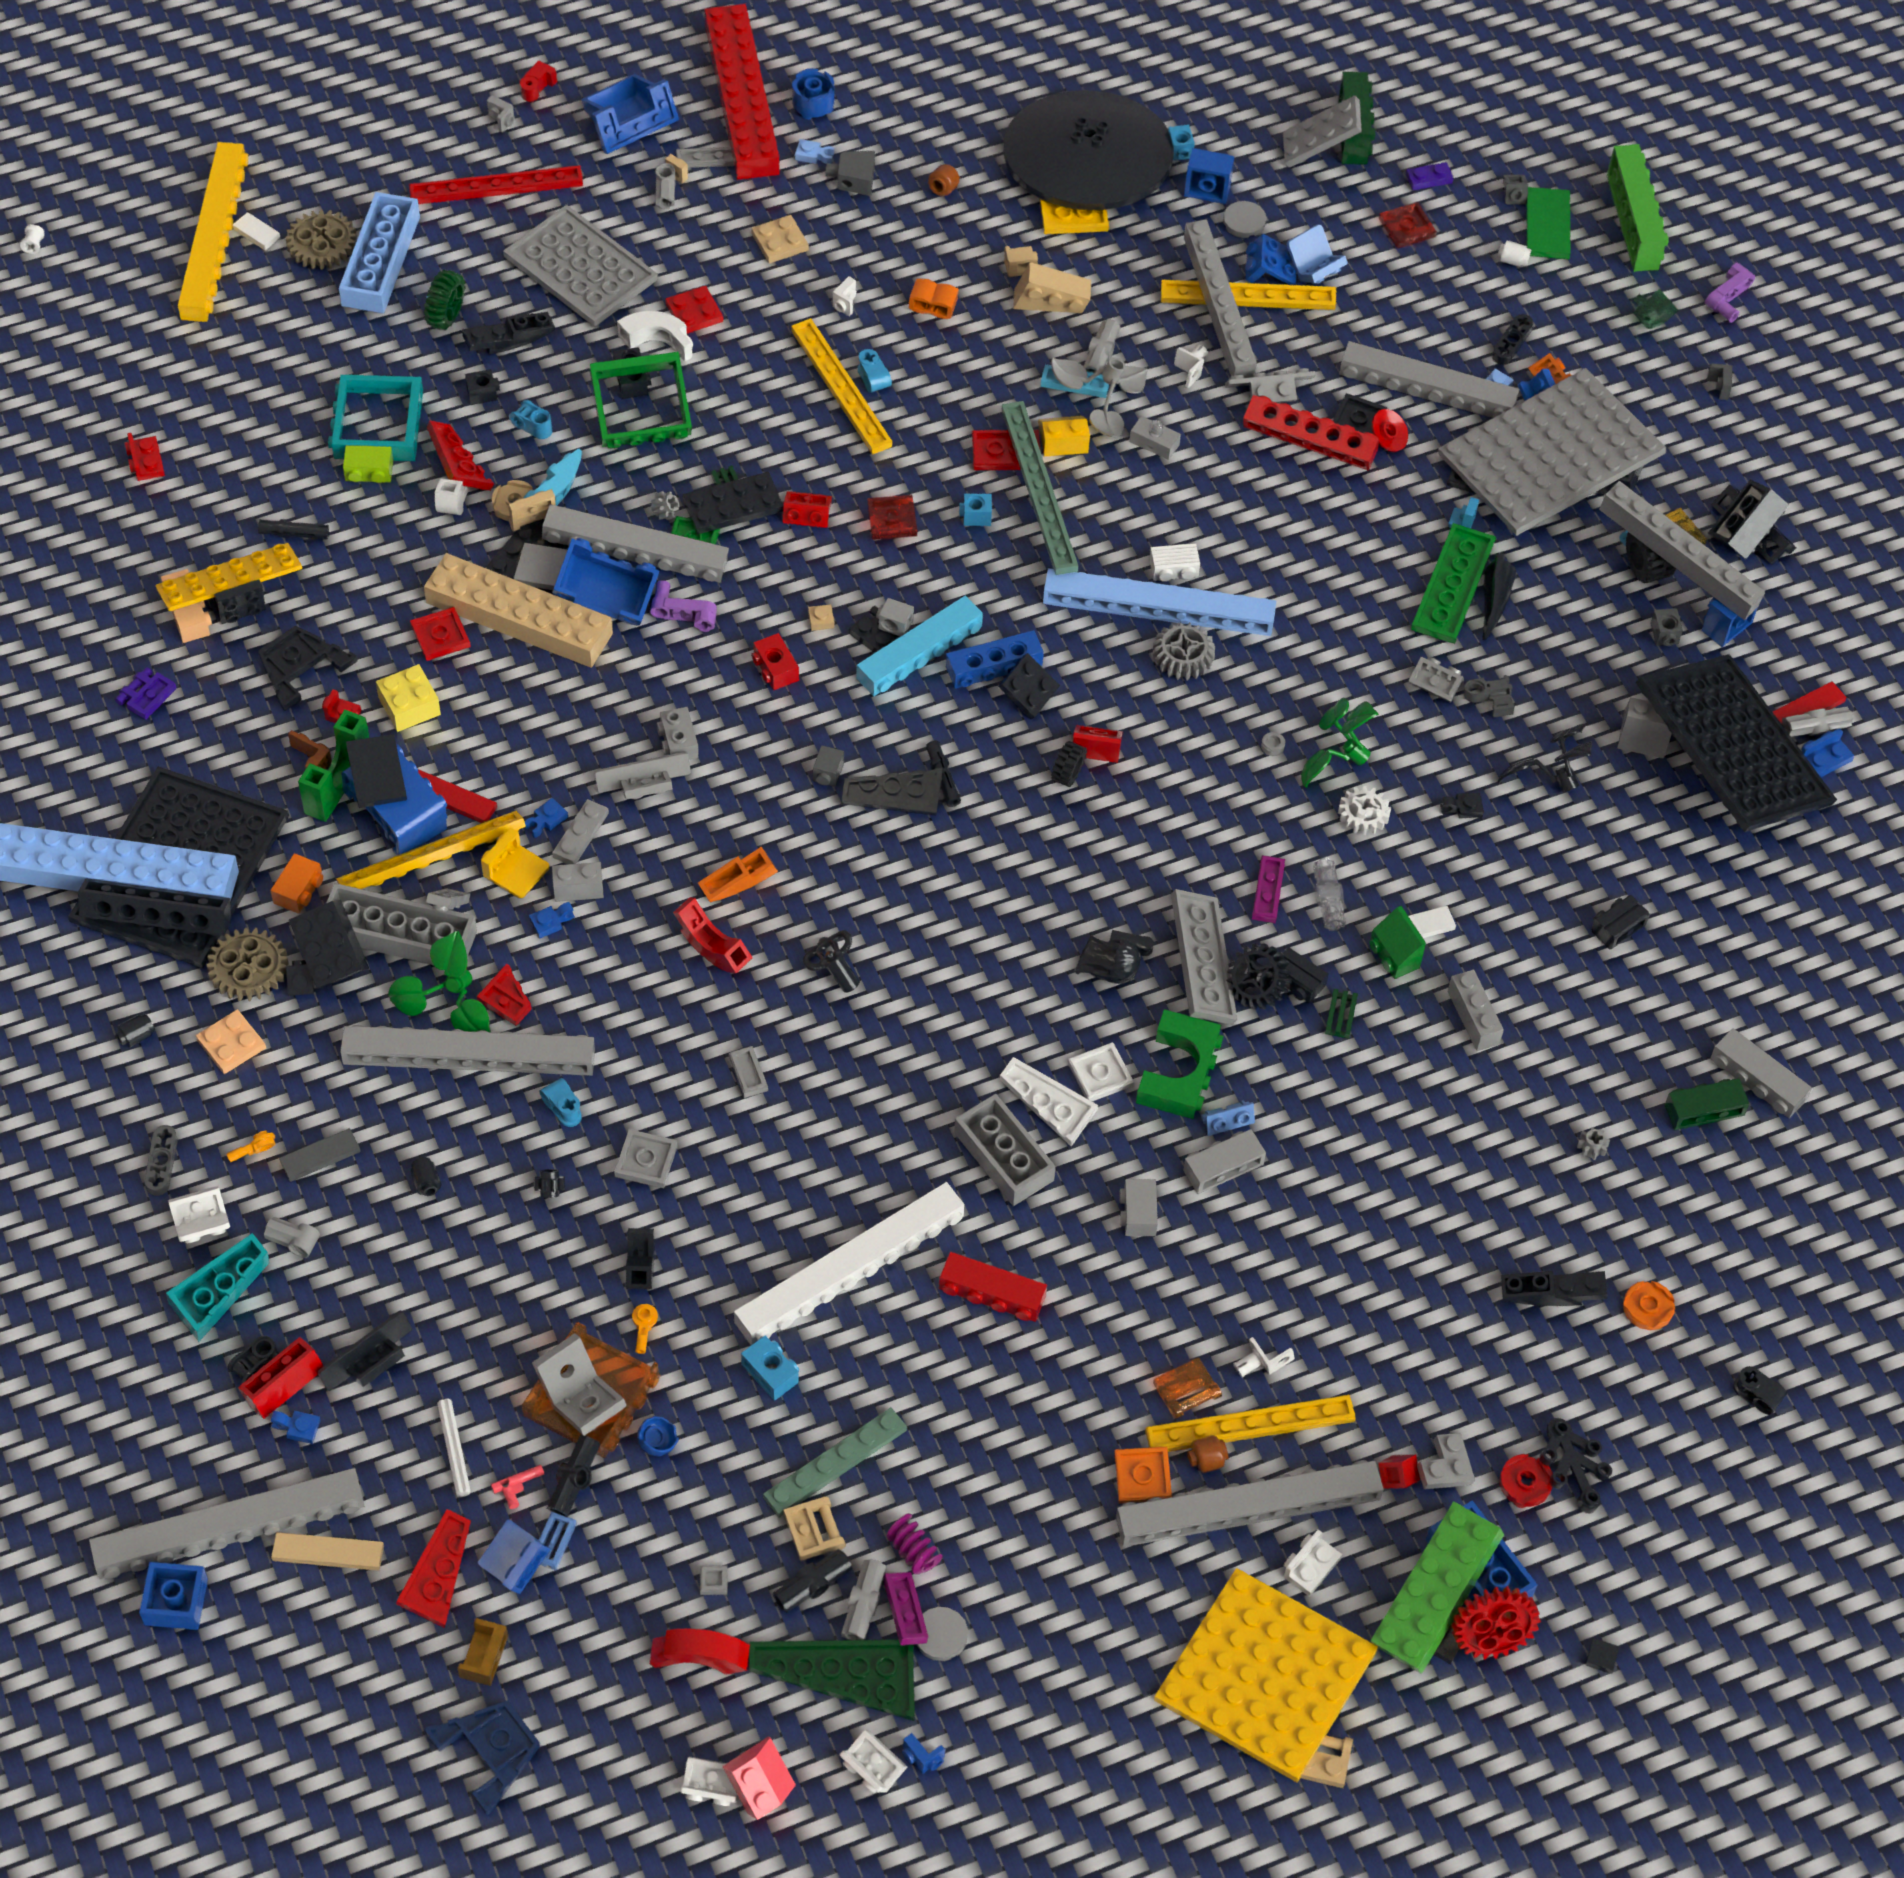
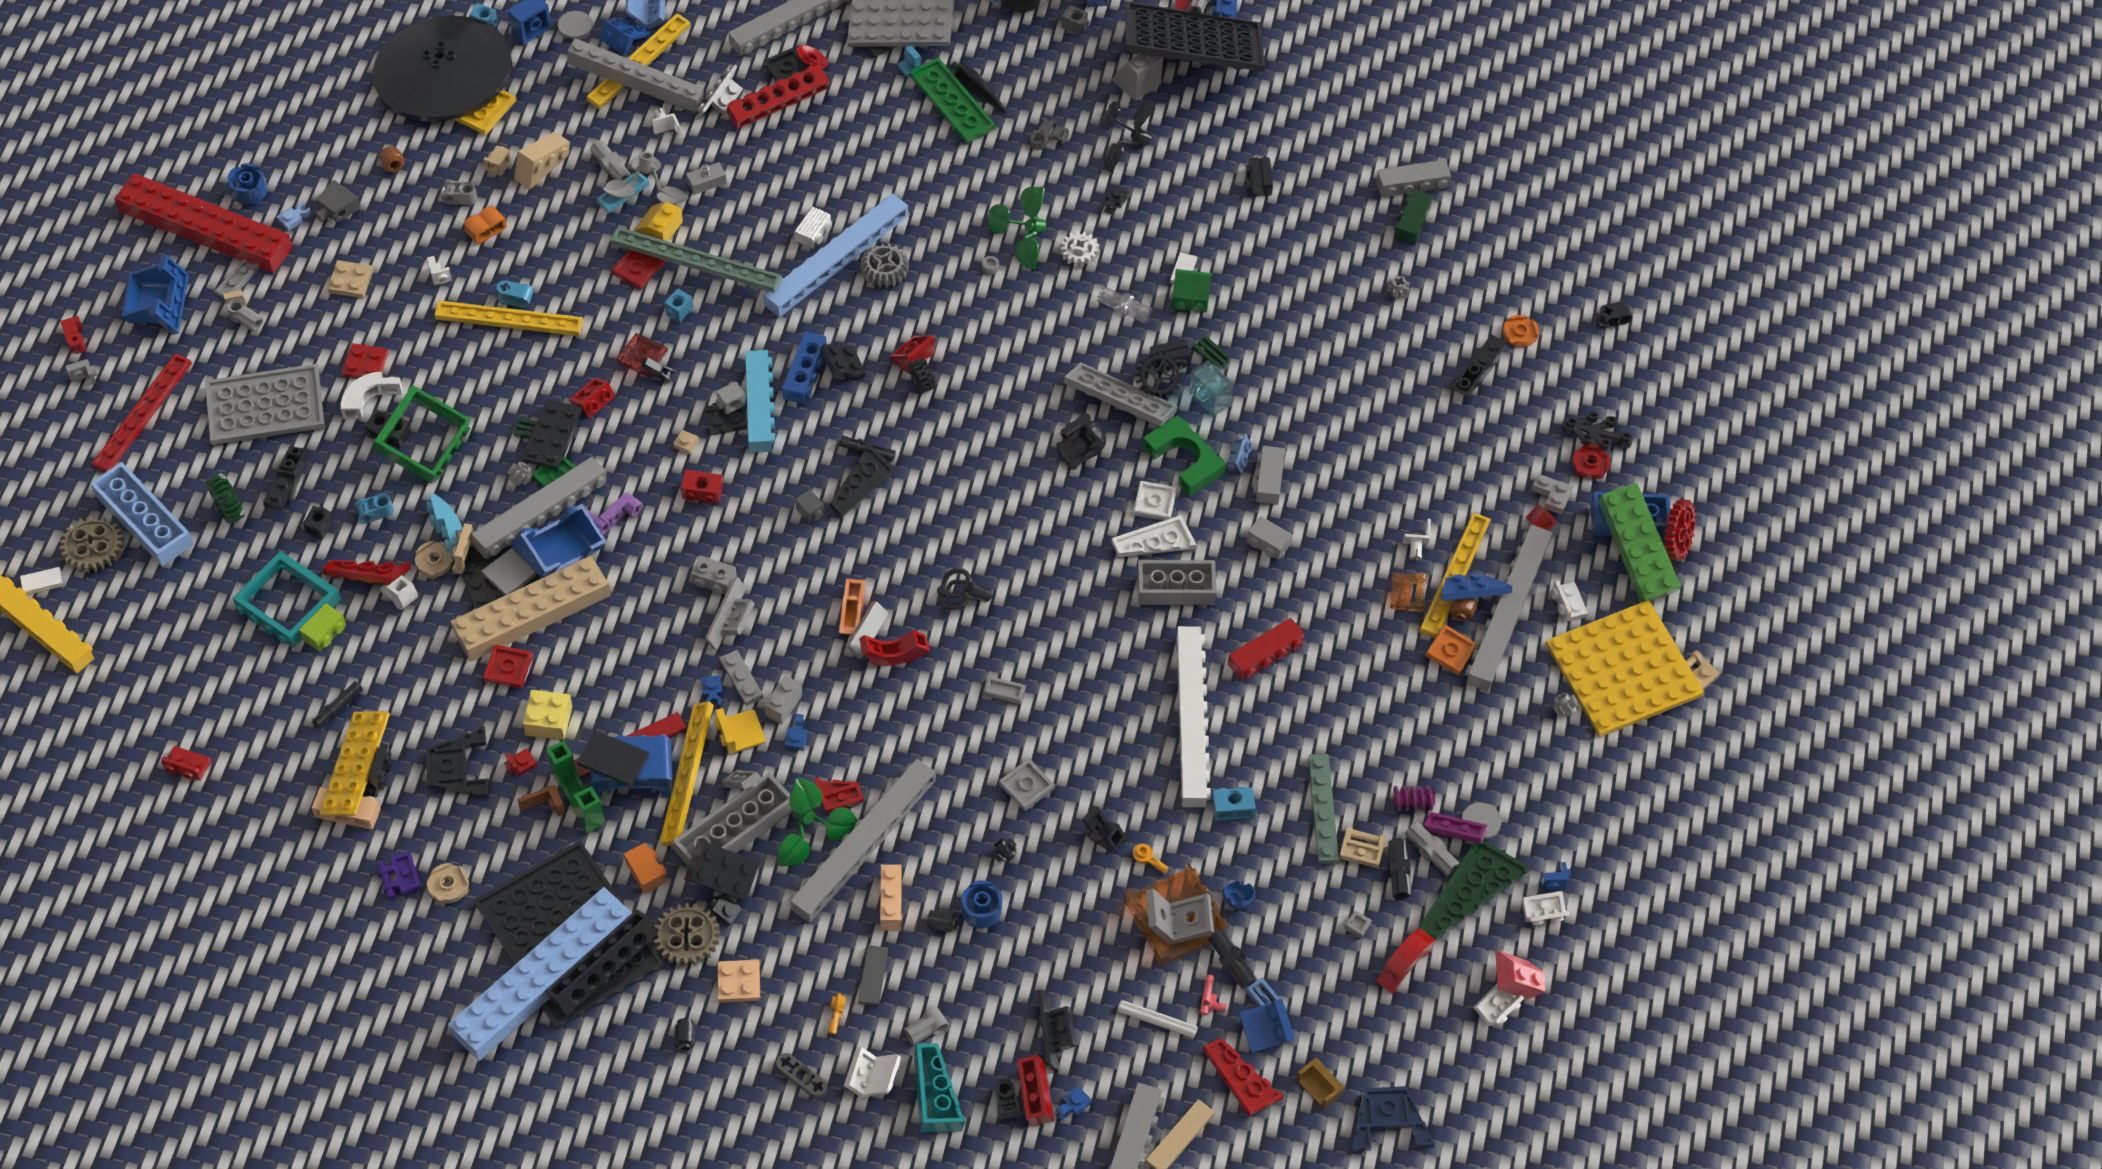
camera: 55 degrees left, 0 degrees up
dark azure piece [539,1078,582,1127] -> none
magenta tile [1252,855,1285,923] -> none
light grey bracket [1408,657,1464,703] -> none
light grey brick [1447,970,1504,1051] -> none
black tile [1585,1638,1620,1674] -> none
none -> tan plate [427,863,469,905]
none -> light grey piece [441,180,478,205]
none -> black bar [640,356,674,383]
none -> tile [845,601,889,659]
none -> light nougat brick [880,865,902,931]
none -> blue brick [961,880,1003,928]
none -> clear light blue brick [1189,360,1233,417]
none -> blue wing [1441,572,1512,601]
none -> light grey gear [1553,693,1578,717]

